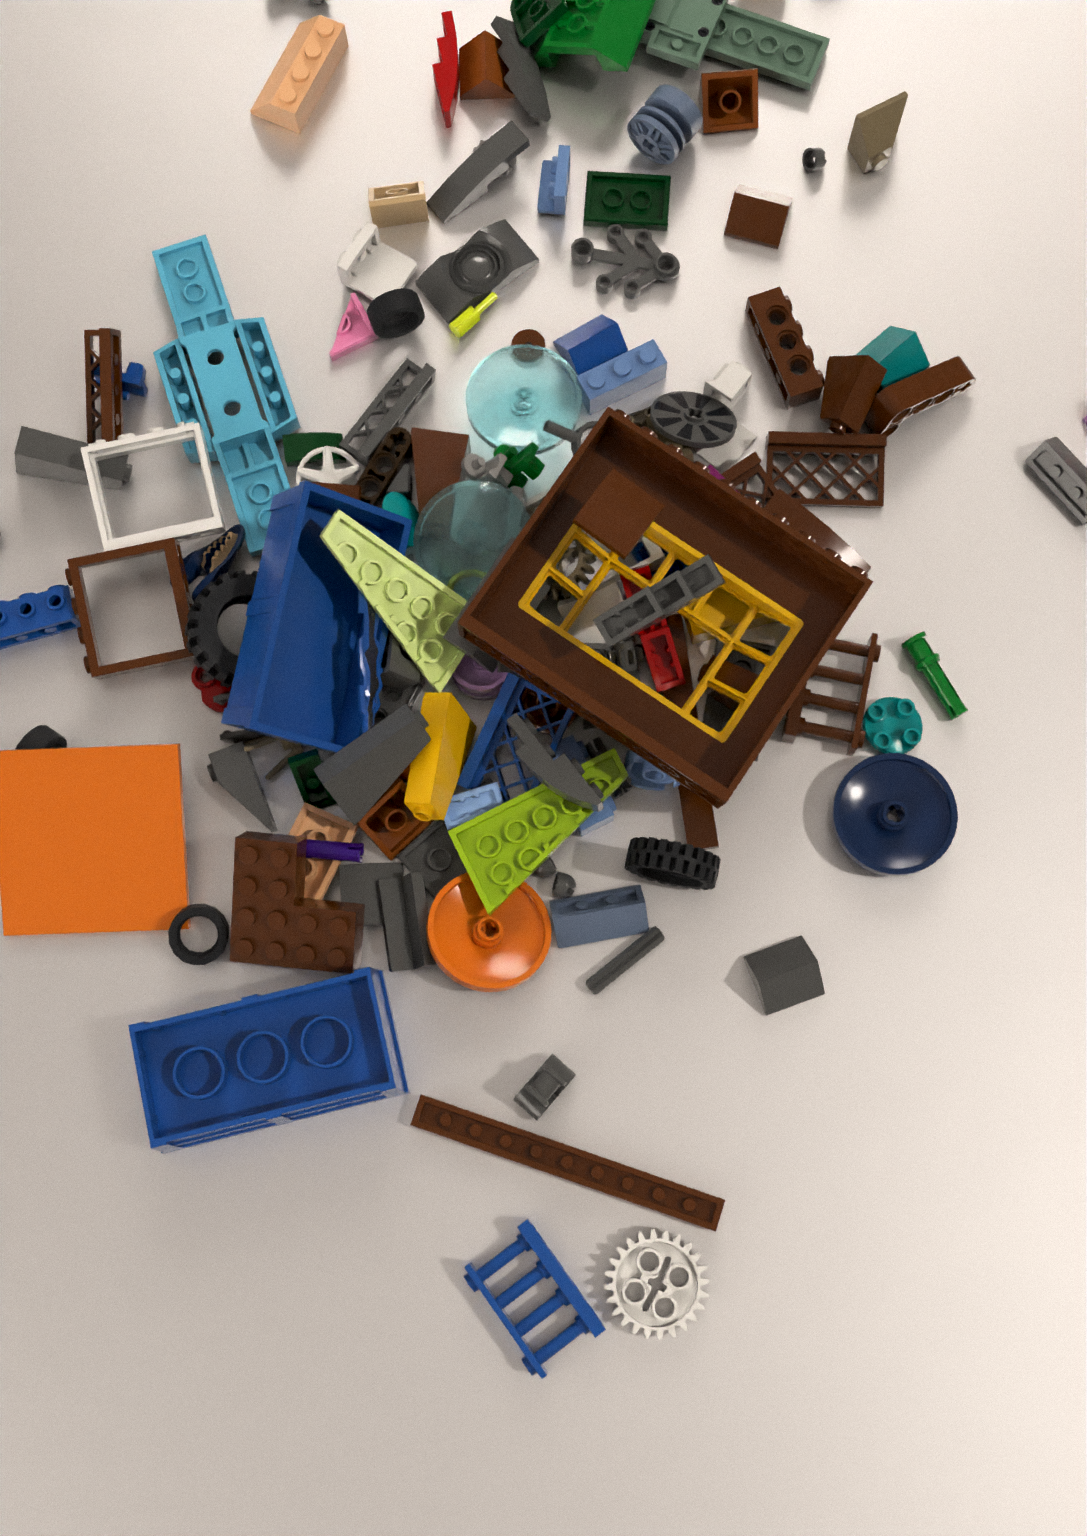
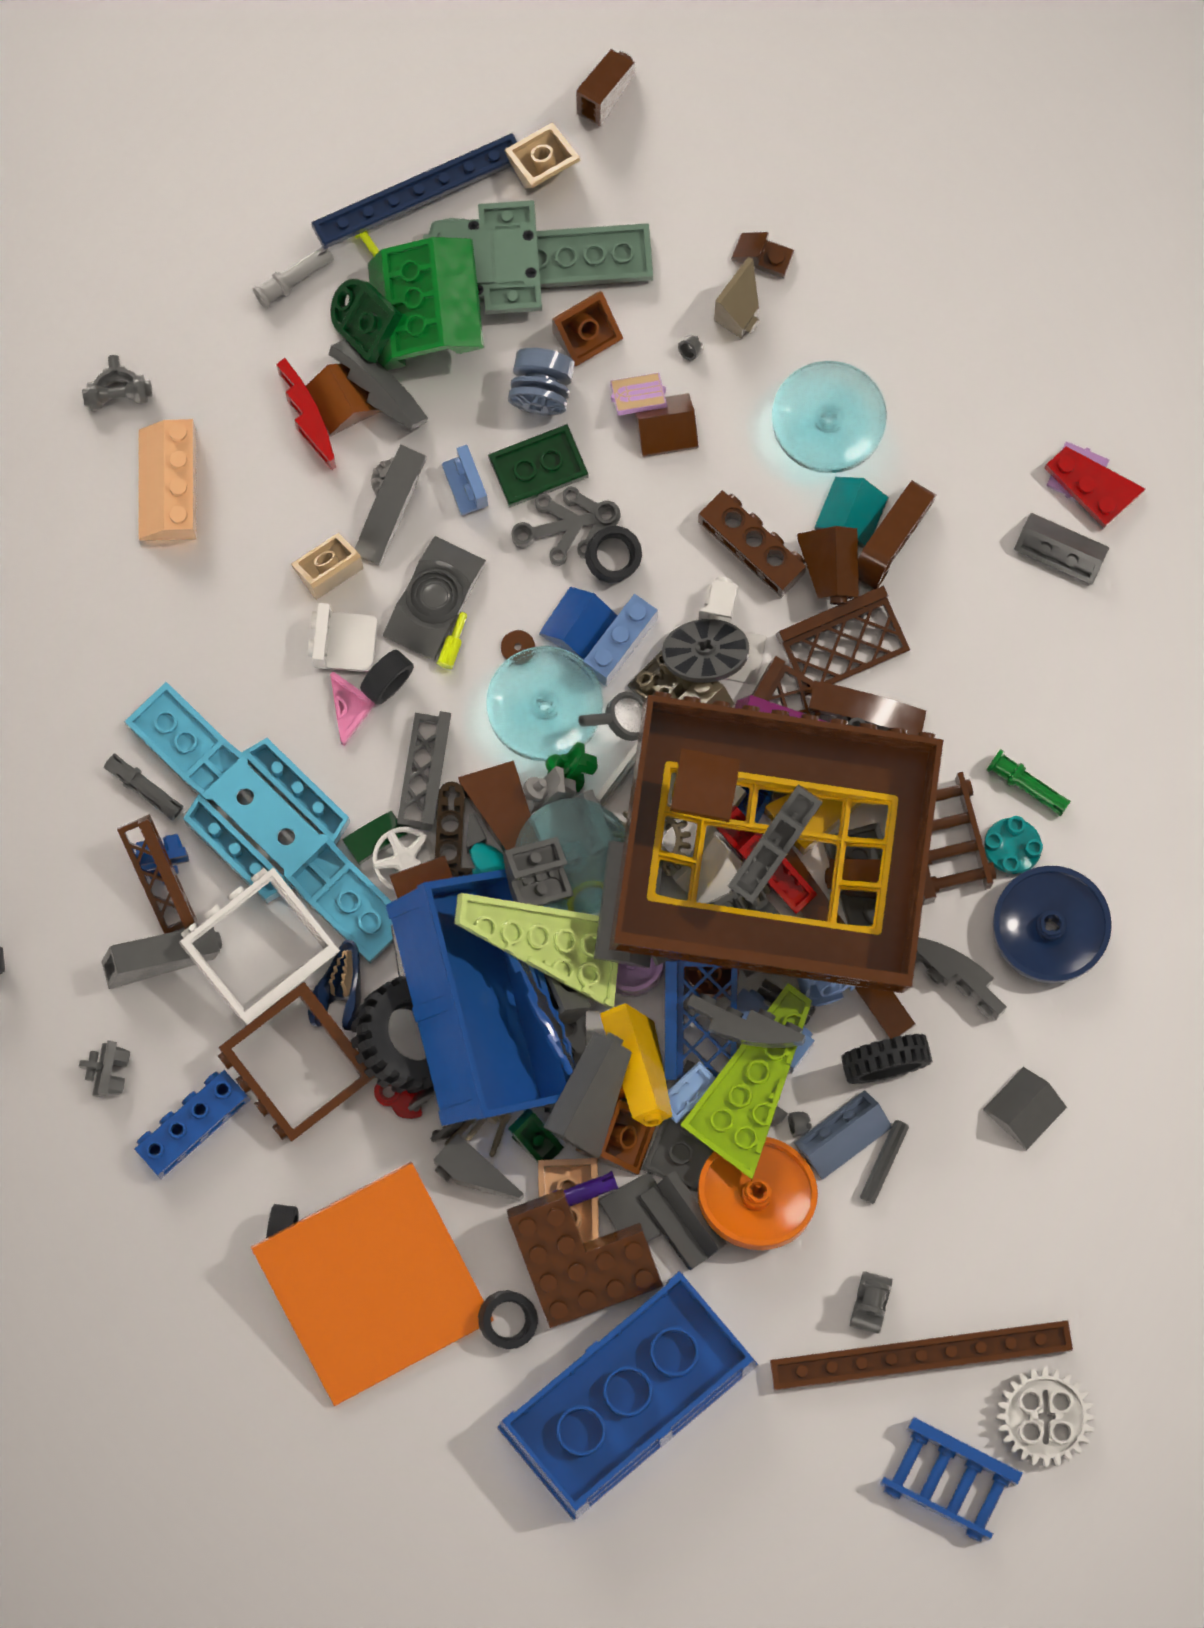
camera: 30 degrees left, 0 degrees up
none -> dark grey pin [104,753,184,821]
none -> dark grey slope [503,836,574,906]
none -> black tyre [585,526,642,583]
none -> piece [610,373,667,416]
none -> reddish brown slope [731,232,794,279]
none -> clear light blue dish [772,361,887,473]
none -> dark grey slope [915,937,1007,1020]

